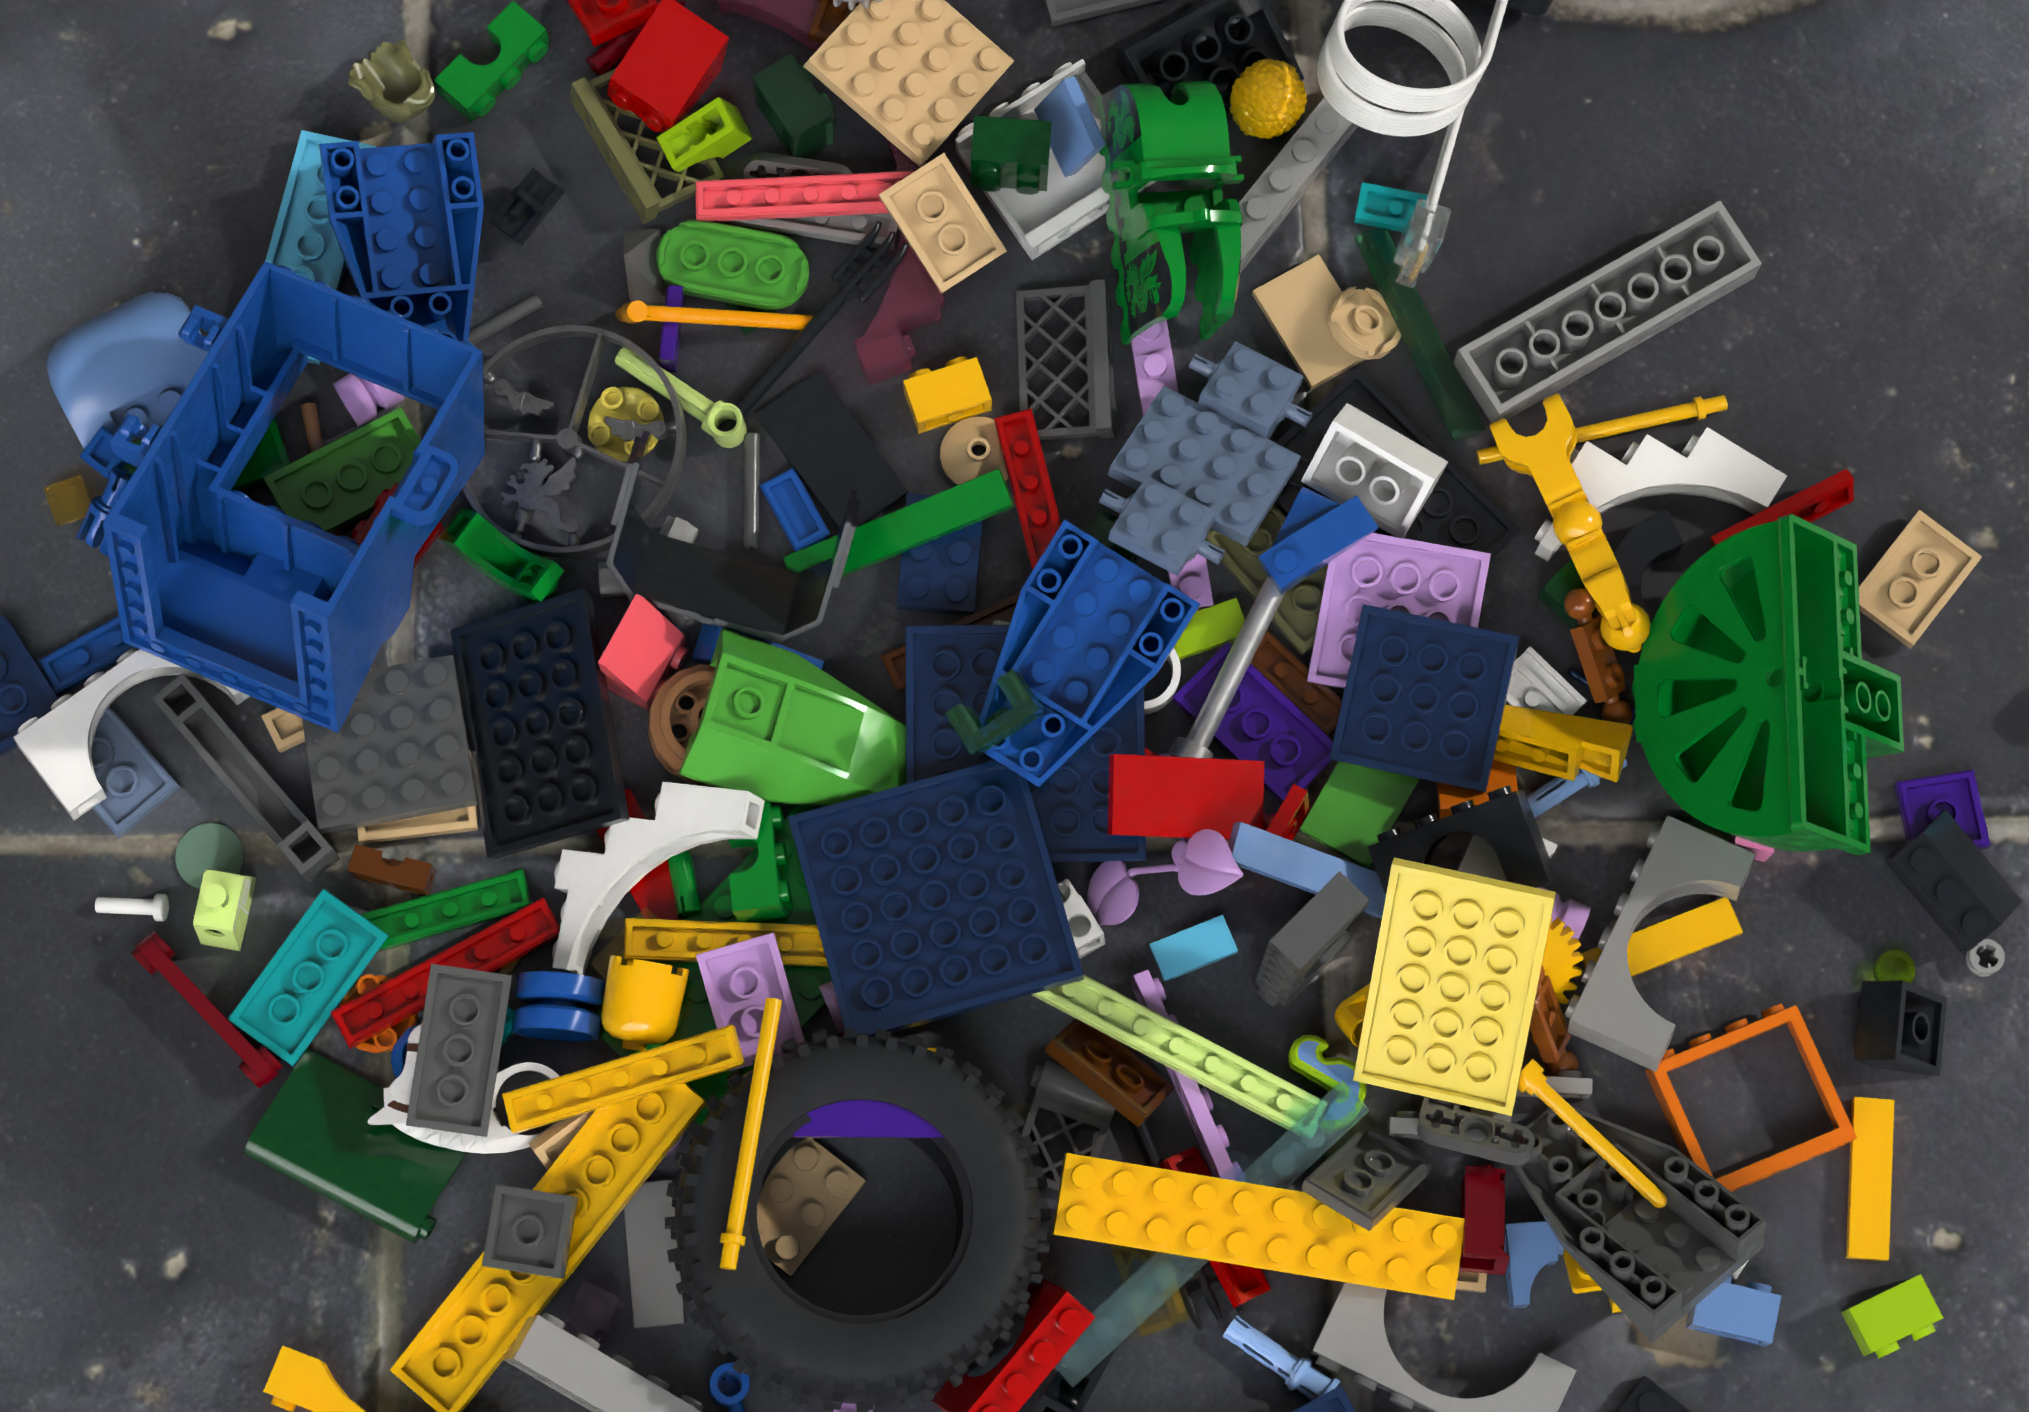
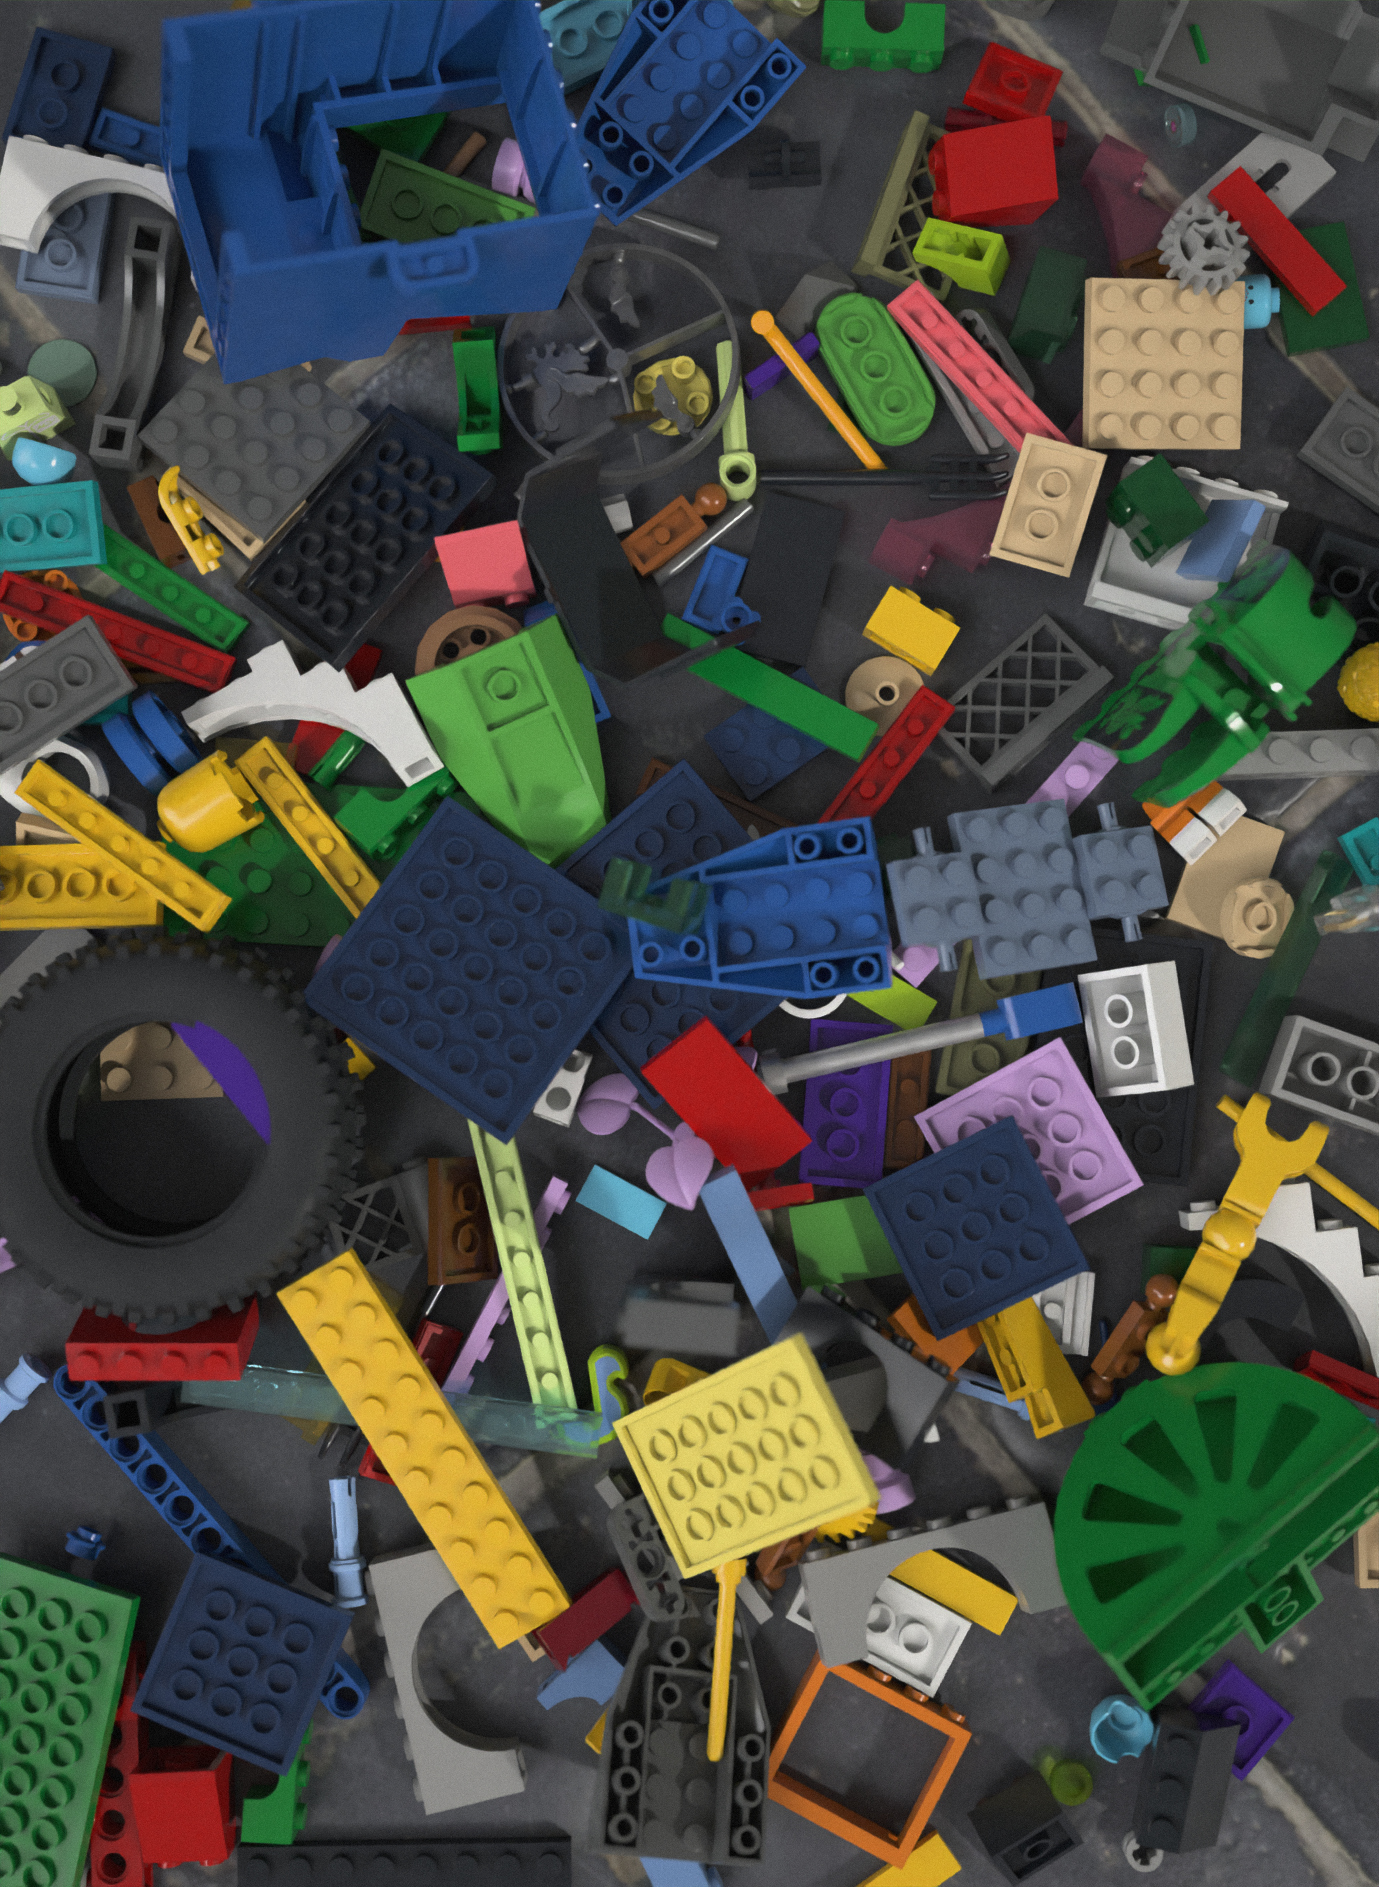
camera: 55 degrees right, 10 degrees up
lavender plate [696,932,805,1071] -> none
yellow bar [720,998,782,1270] -> none
blue slope [1258,495,1379,595] -> none
dark grey tile [1301,1124,1433,1231] -> none
none -> medium azure hair [12,437,77,486]
none -> yellow piece [158,465,224,575]
none -> dark orange plate [621,482,727,579]
none -> blue plate [712,597,761,646]
none -> white plate [785,1540,972,1698]
none -> medium azure hair [1089,1694,1155,1764]
none -> hips [1142,781,1247,866]

